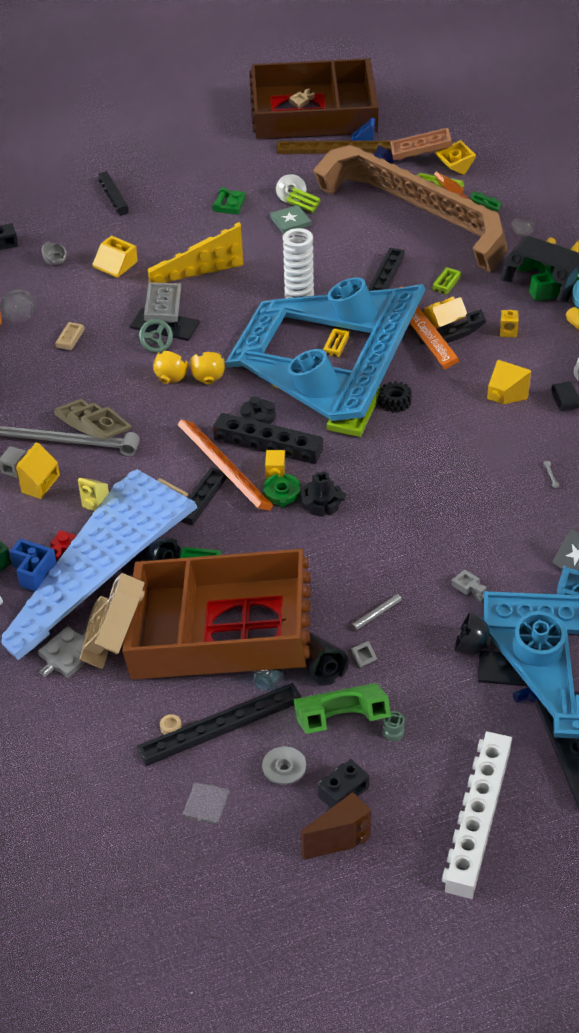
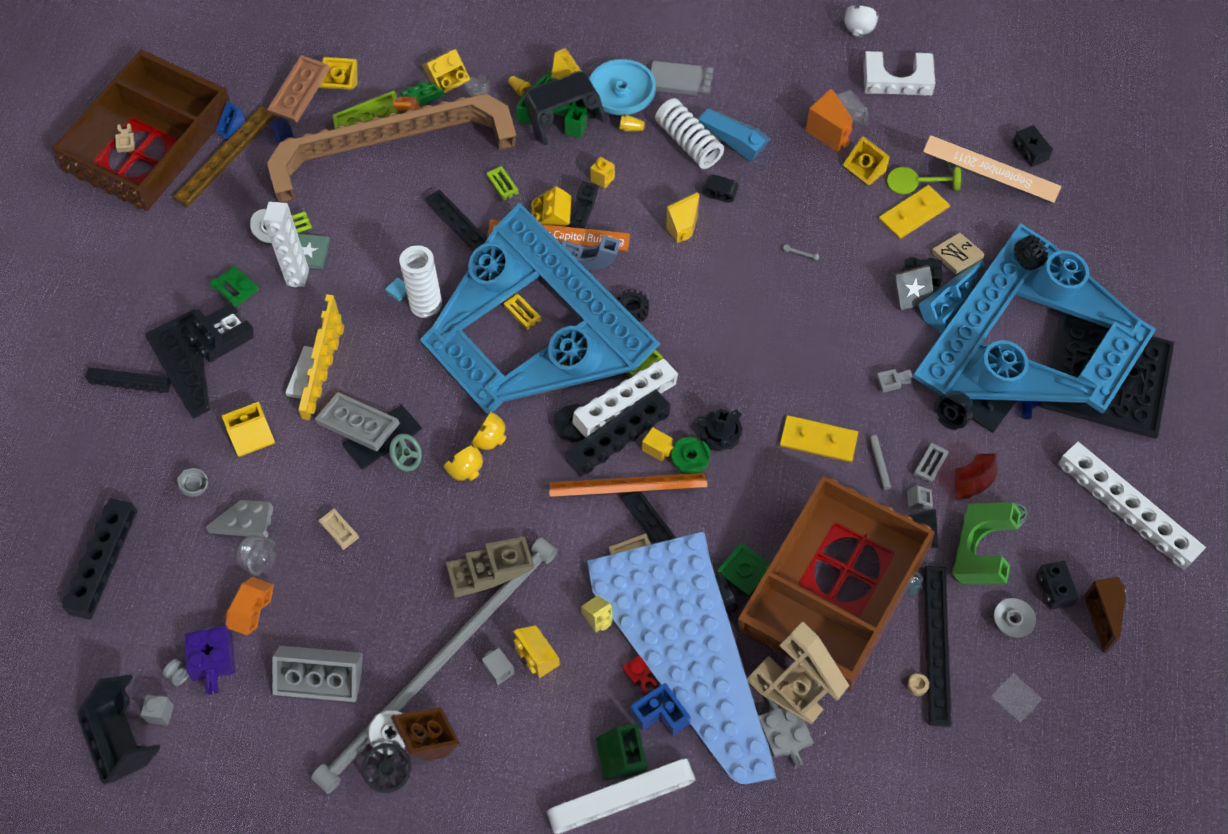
camera: 60 degrees left, 15 degrees up
none -> black wing [145,309,211,419]
none -> black brick [186,303,253,363]
none -> light grey wing [206,500,274,538]
none -> white brick [263,202,309,287]
none -> yellow slope [422,49,470,93]
none -> sand blue arch [562,235,621,270]
none -> white brick [573,359,678,438]
none -> yellow piece [780,415,859,463]
none -> light grey tile [913,443,949,484]
none -> clear red brick [955,453,998,499]

